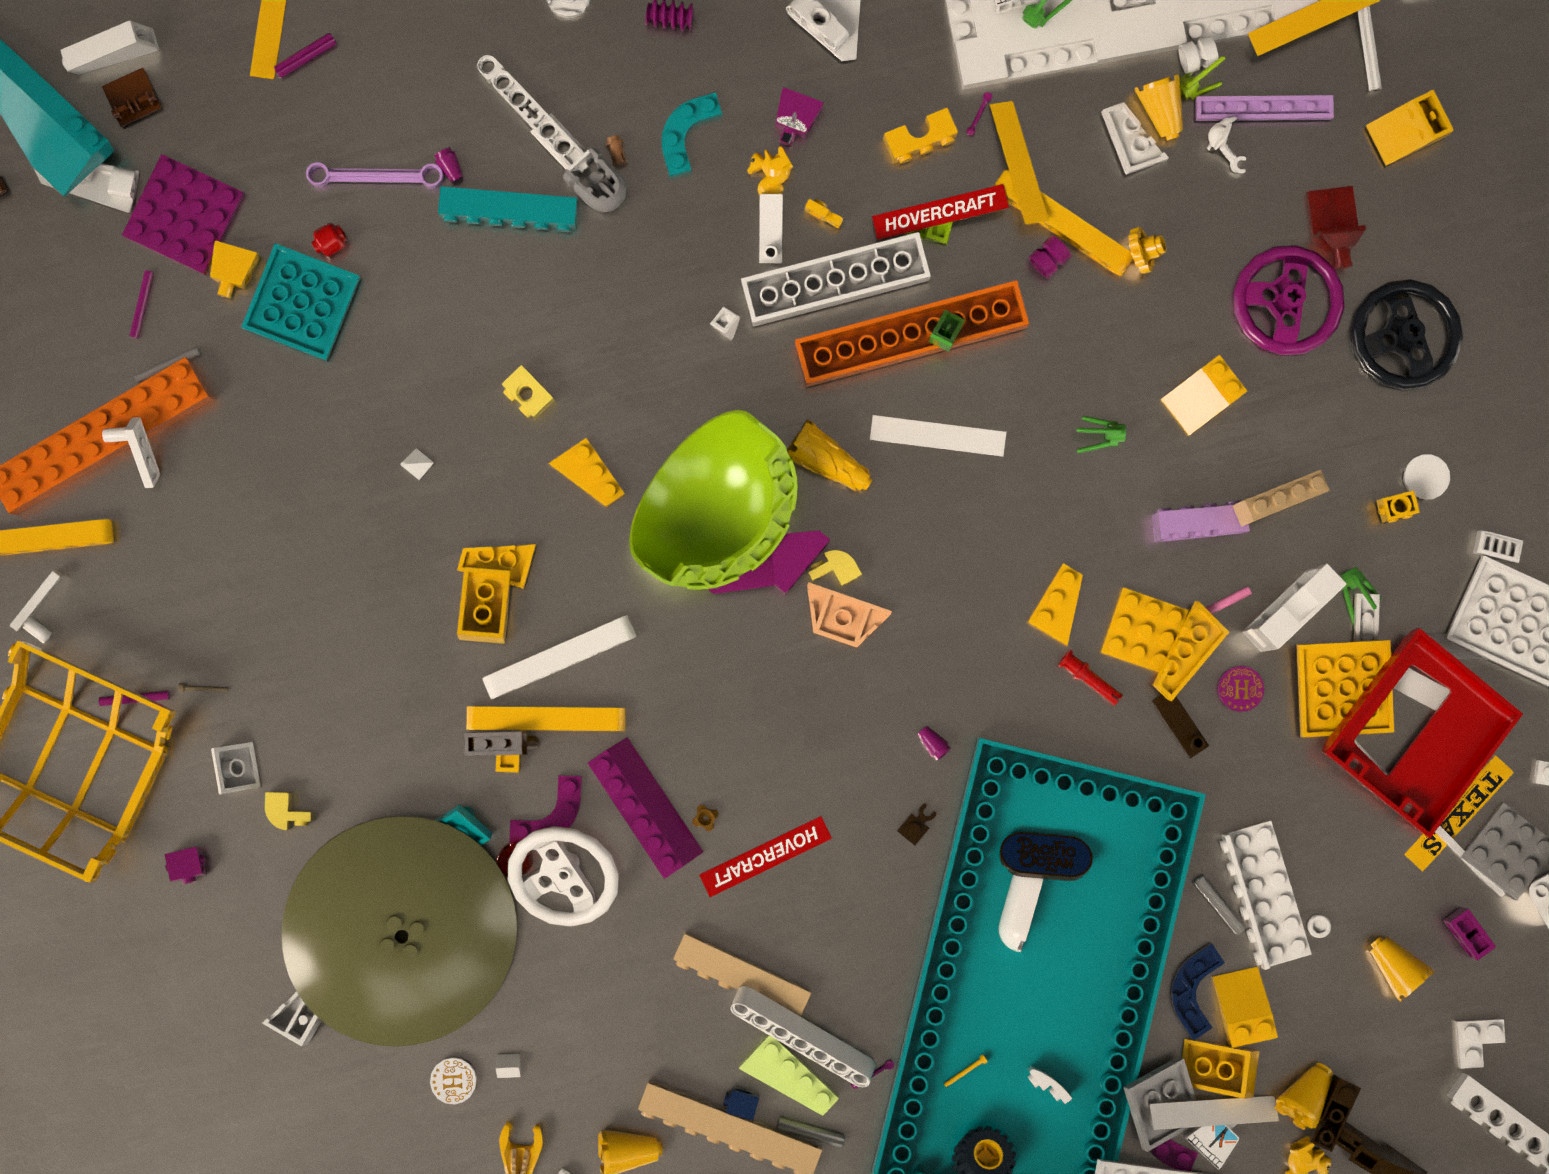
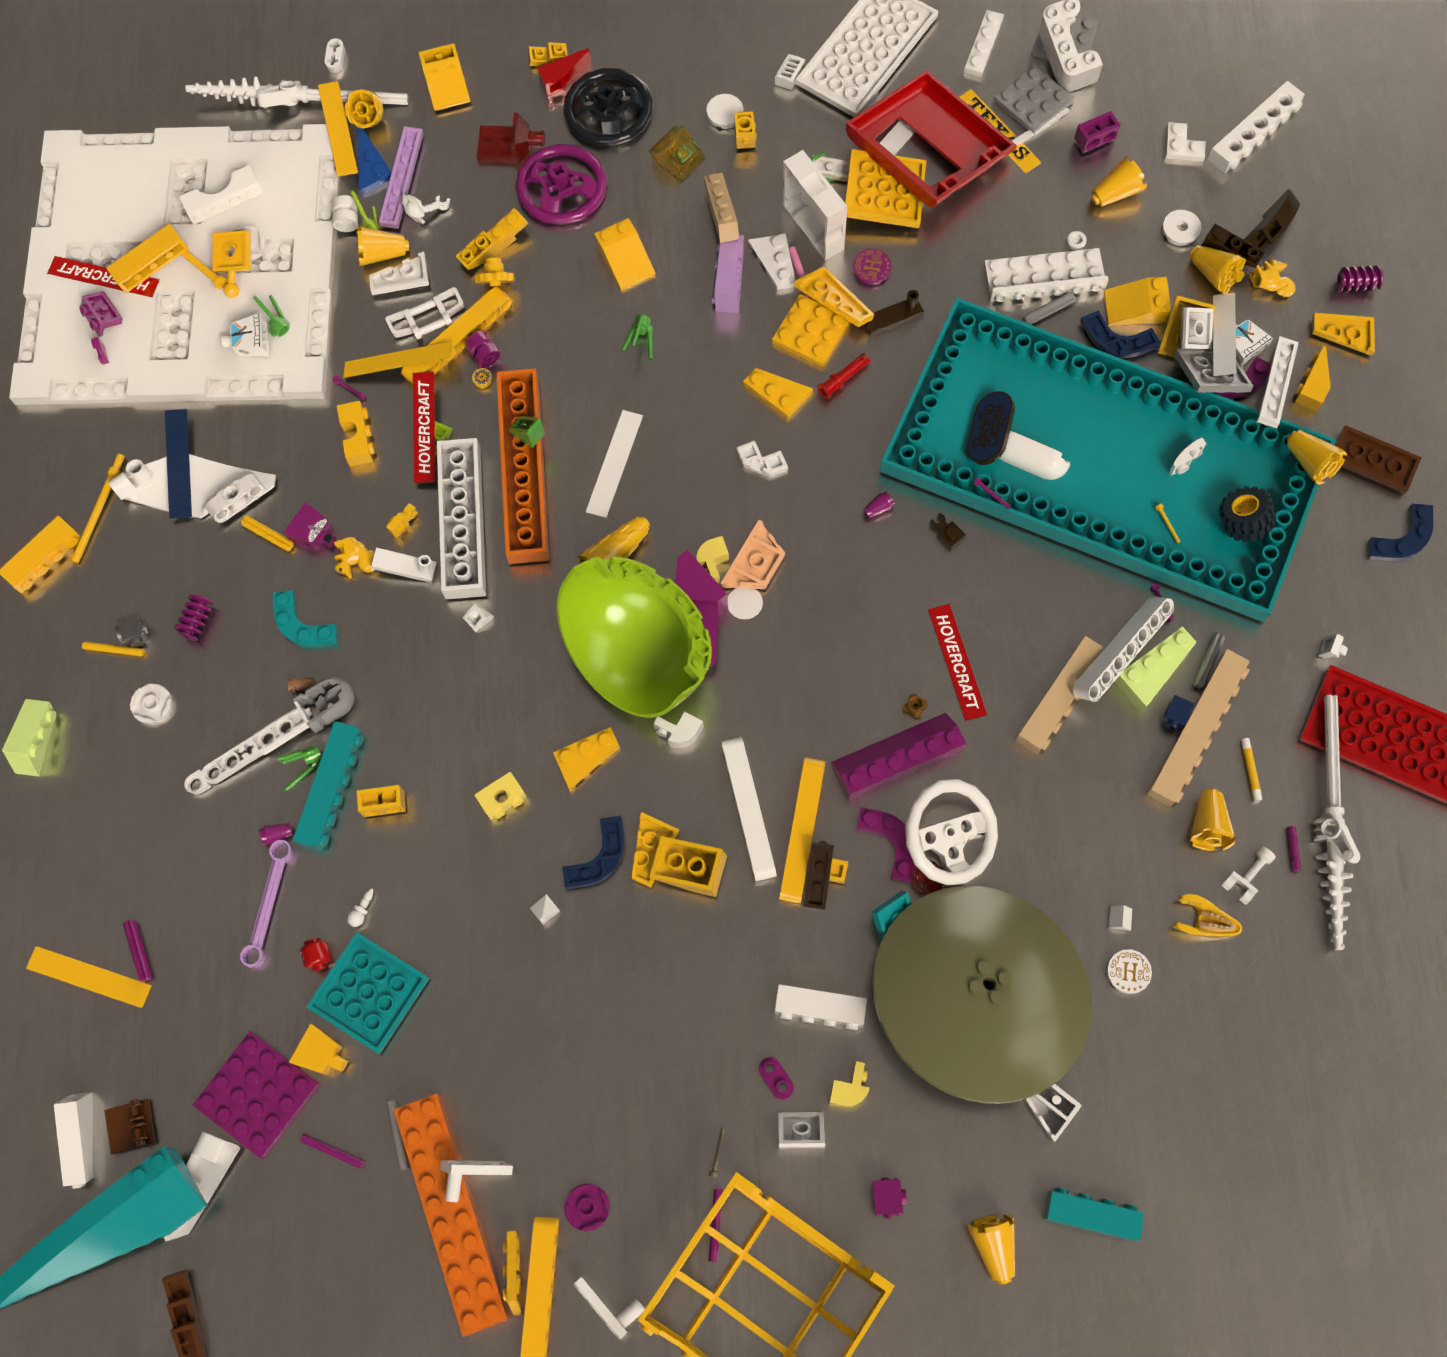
camera: 80 degrees left, 15 degrees down
none -> yellow axle [241,515,294,551]
none -> bright green plant [276,744,322,791]
none -> yellow cylinder [345,89,384,128]
none -> white bar [347,888,374,927]
none -> blue wing [357,128,392,194]
none -> yellow brick [357,785,406,817]
none -> white bar [385,287,464,340]
none -> yellow slope [456,208,528,270]
none -> tile [472,368,493,389]
none -> yellow wing [503,1231,523,1316]
none -> yellow slope [528,42,568,66]
none -> red slope [537,48,591,96]
none -> dark blue plate [562,816,625,889]
none -> magenta tile [564,1184,610,1231]
none -> clear yellow slope [649,126,705,181]
none -> white brick [654,711,704,748]
none -> white sticker [728,588,763,620]
none -> white tile [736,440,788,477]
none -> white wing [748,234,795,290]
none -> magenta plate [759,1057,794,1100]
none -> white brick [775,984,867,1031]
none -> yellow cone [968,1214,1015,1284]
none -> magenta piece [974,478,1011,509]
none -> teal brick [1044,1188,1145,1241]
none -> white tile [1162,210,1202,246]
none -> white slope [1180,307,1213,349]

